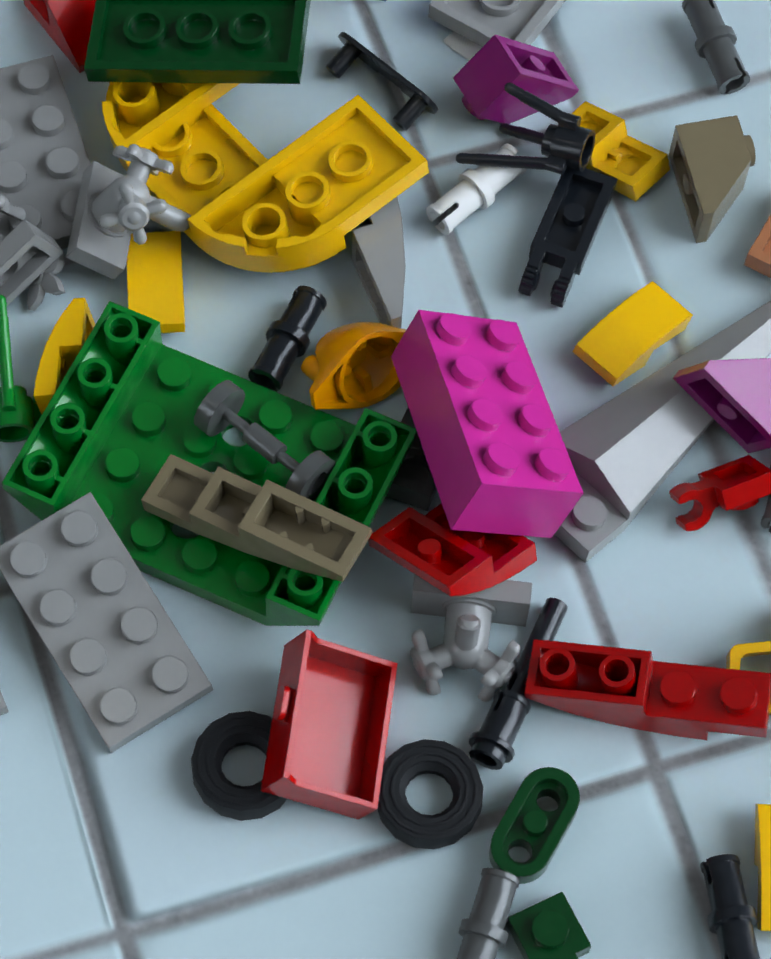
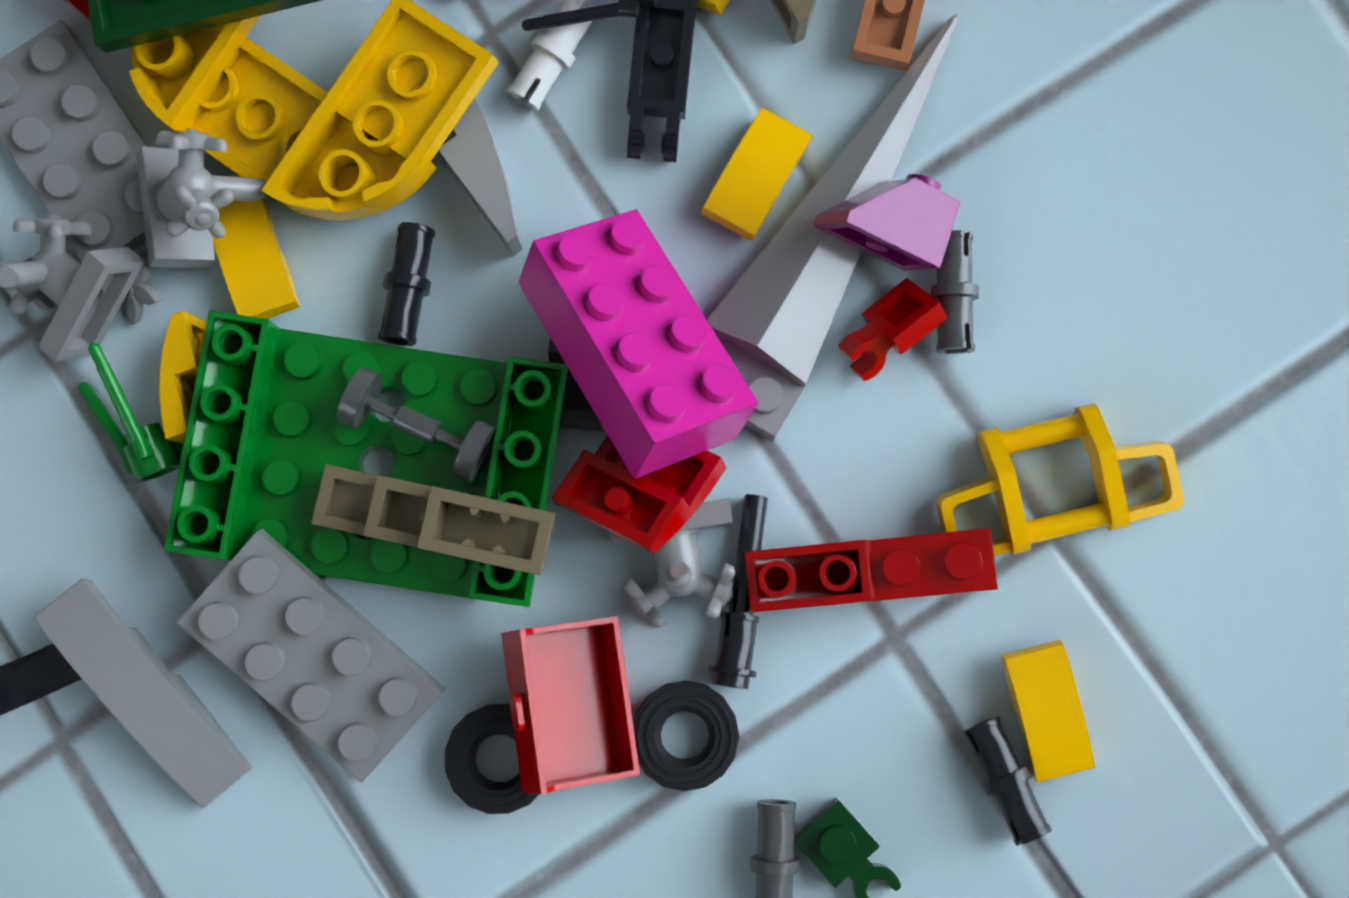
camera: 10 degrees left, 20 degrees up
light orange hat [301,322,407,410] -> none
dark green plate [489,767,580,884] -> none

